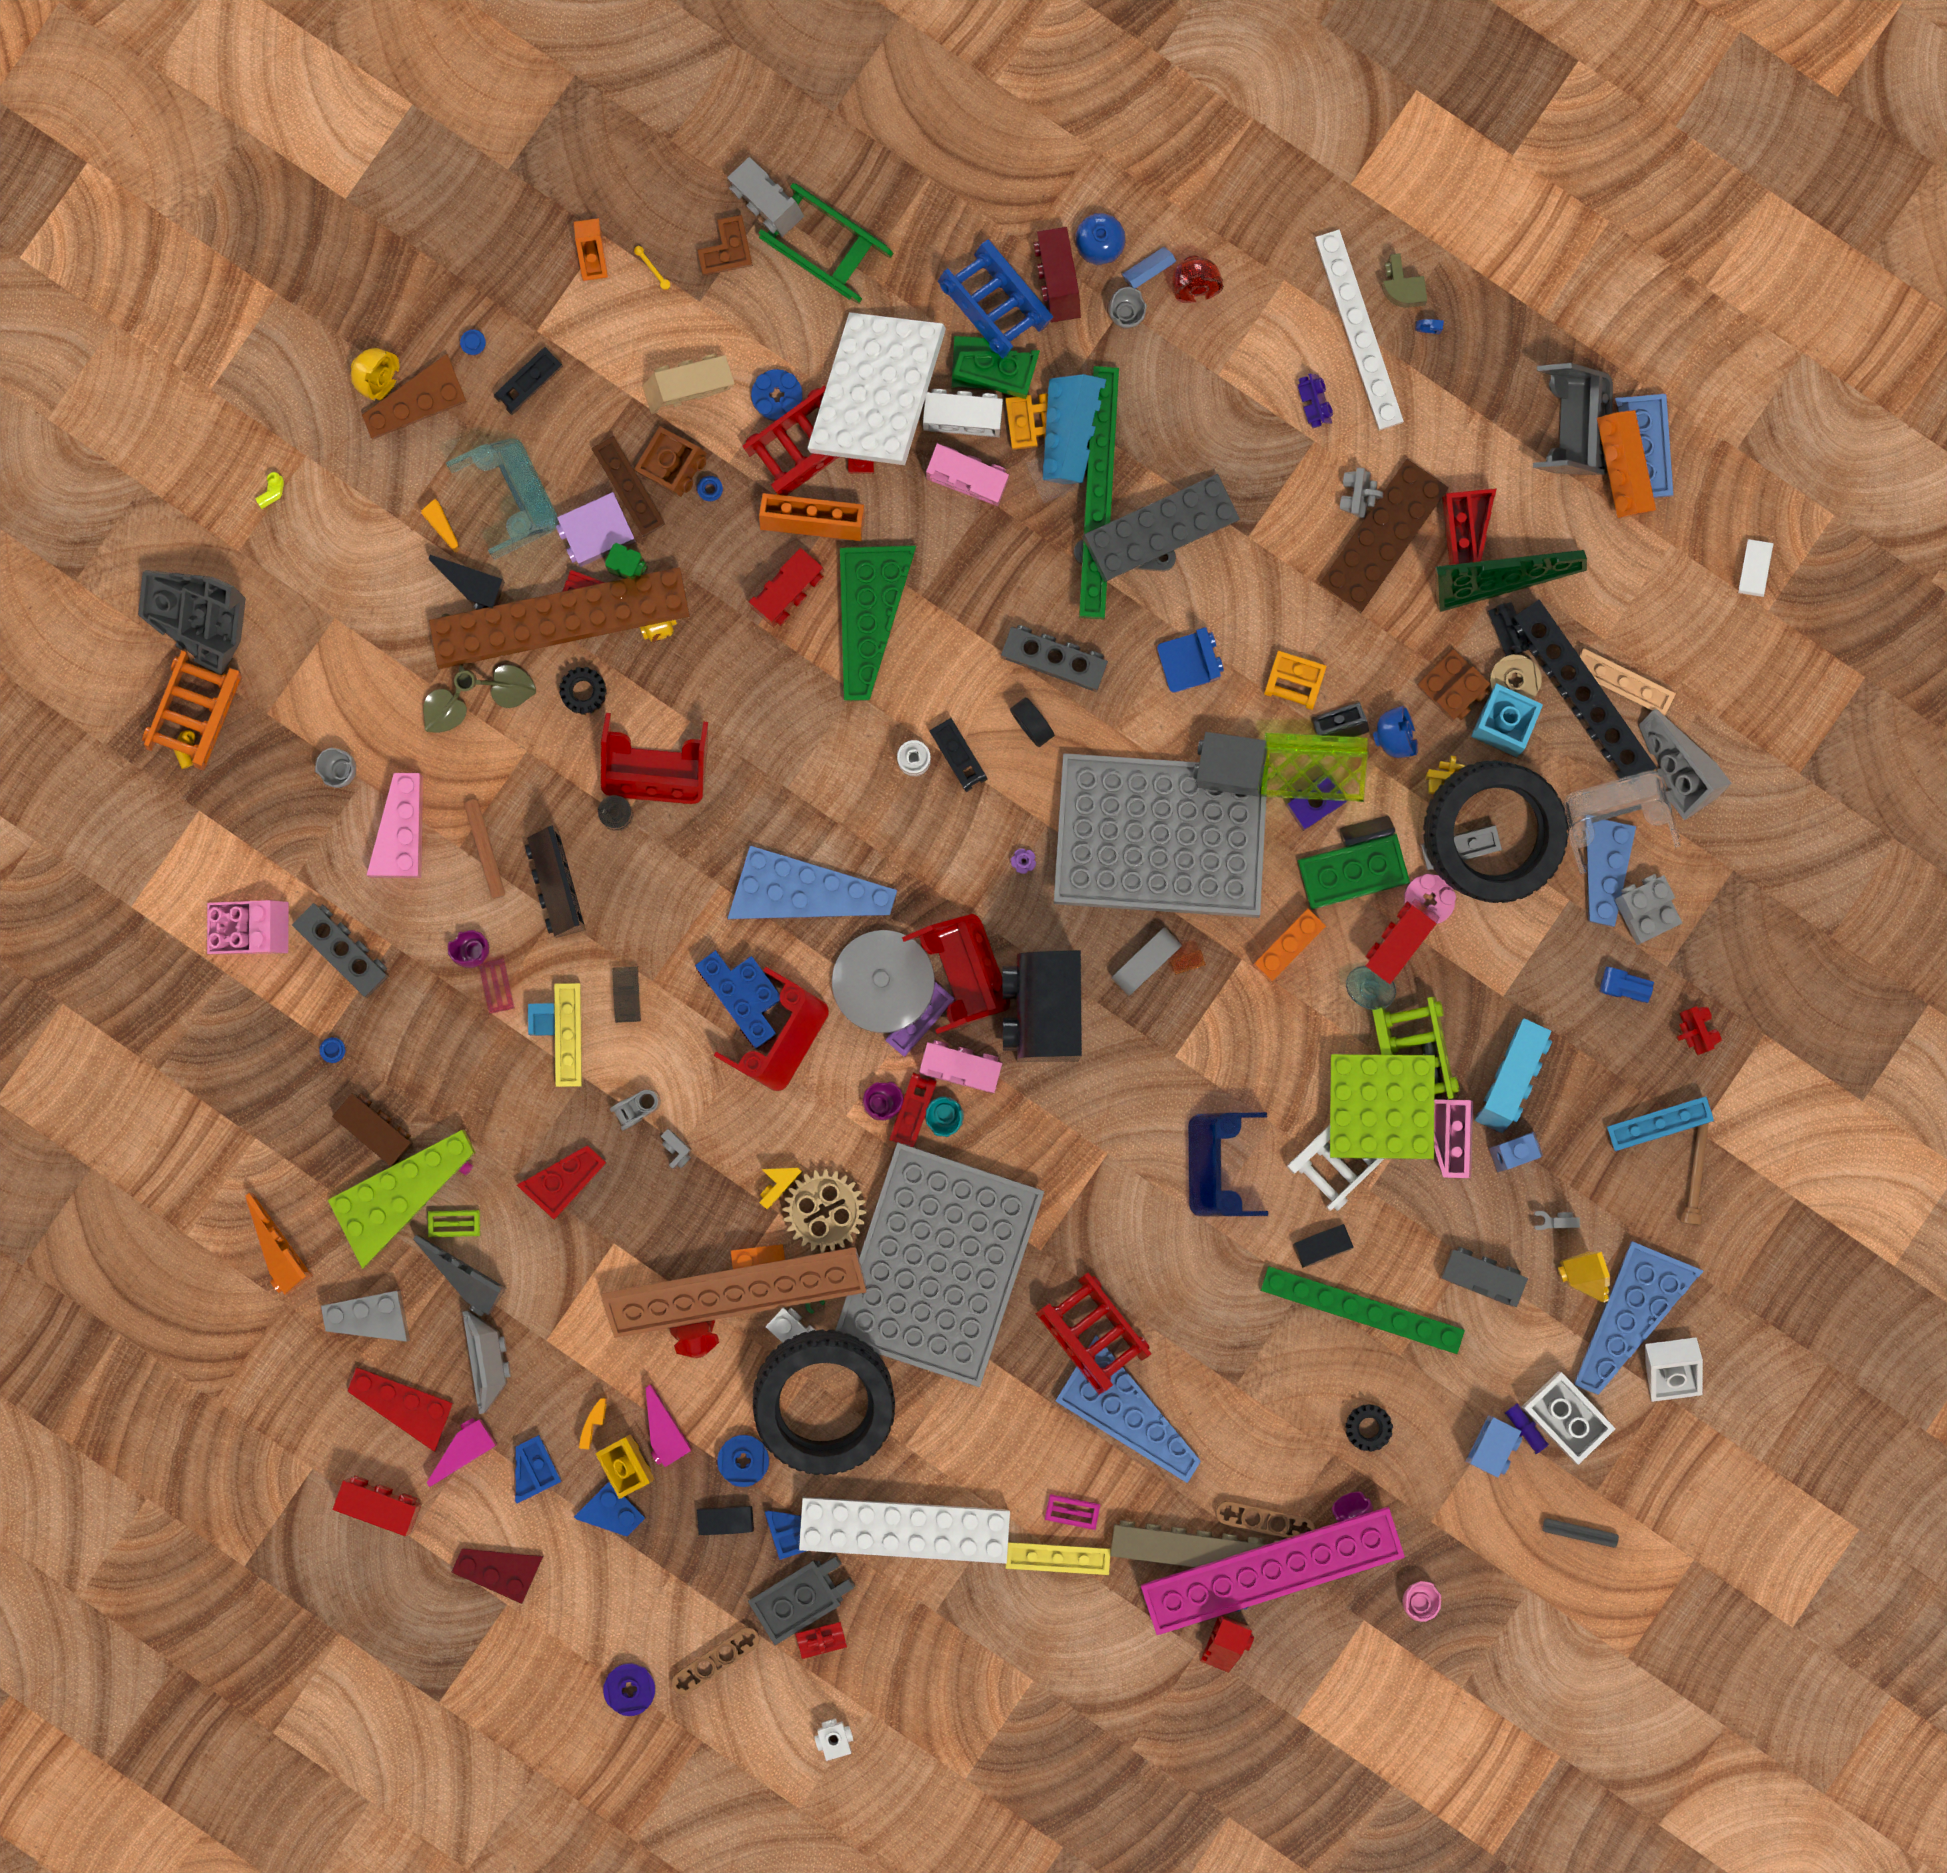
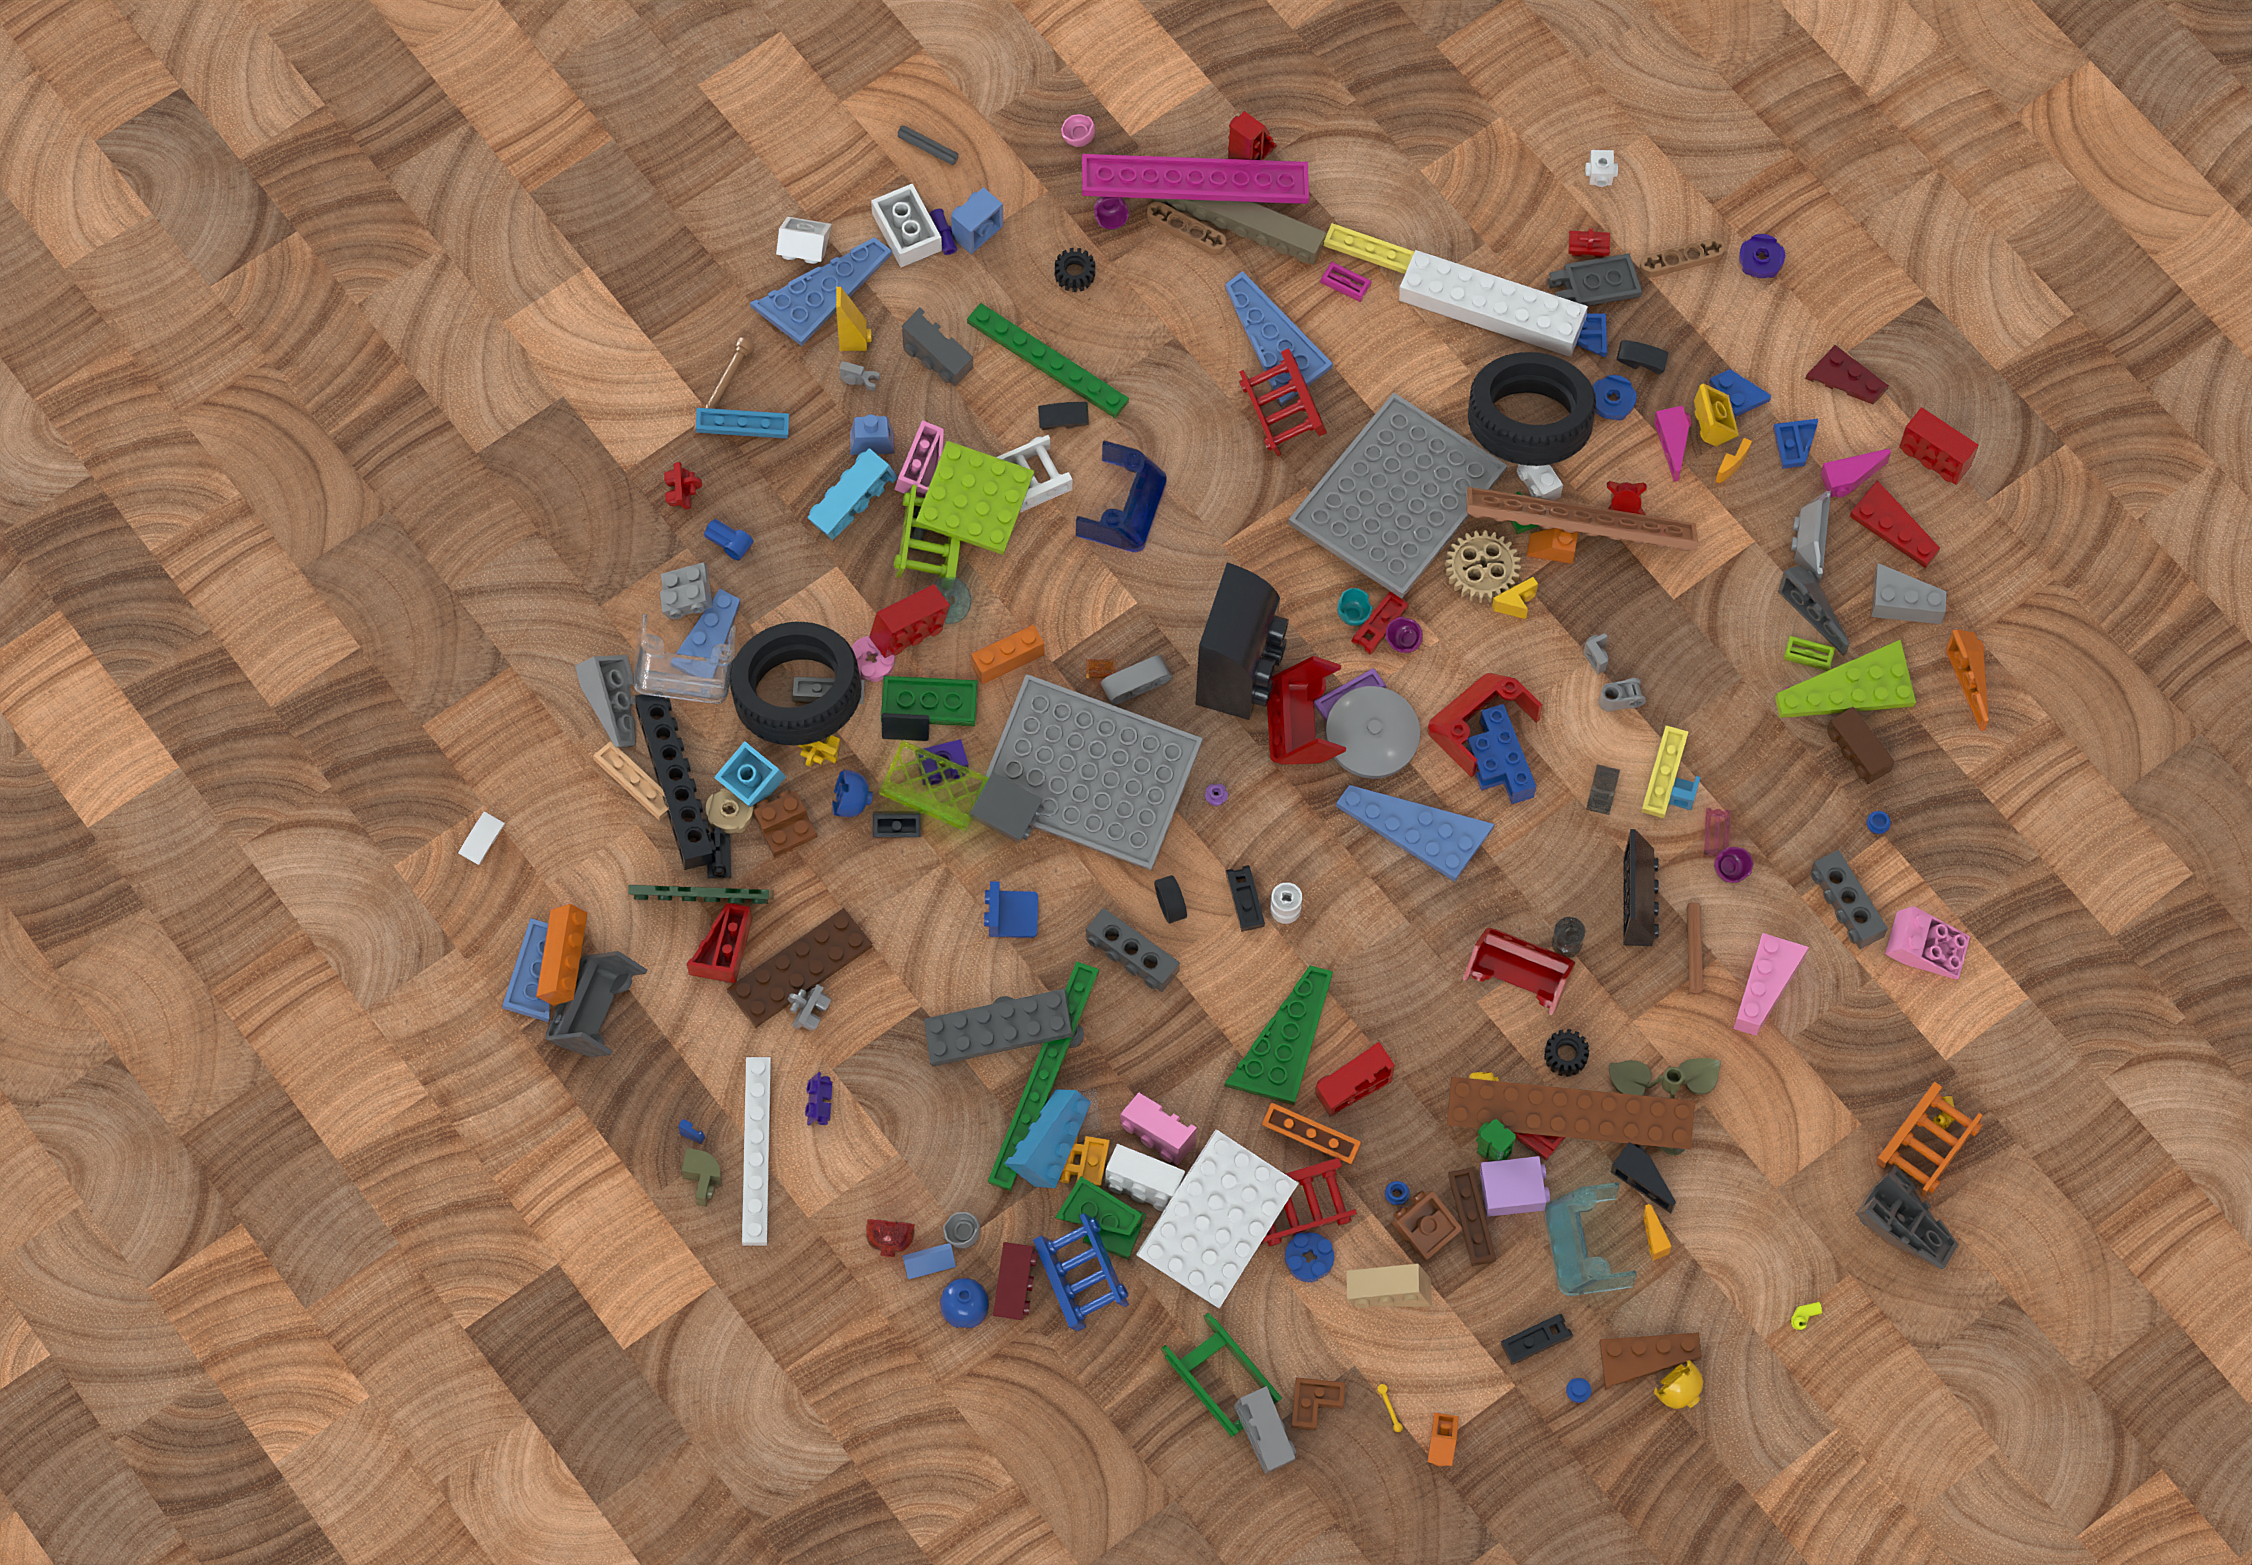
camera: 165 degrees left, 20 degrees down
light grey hair [315,748,356,788] -> none
red wing [516,1145,607,1220] -> none
bright pink wedge [919,1040,1002,1094] -> none
light orange plate [1264,650,1327,710] -> none

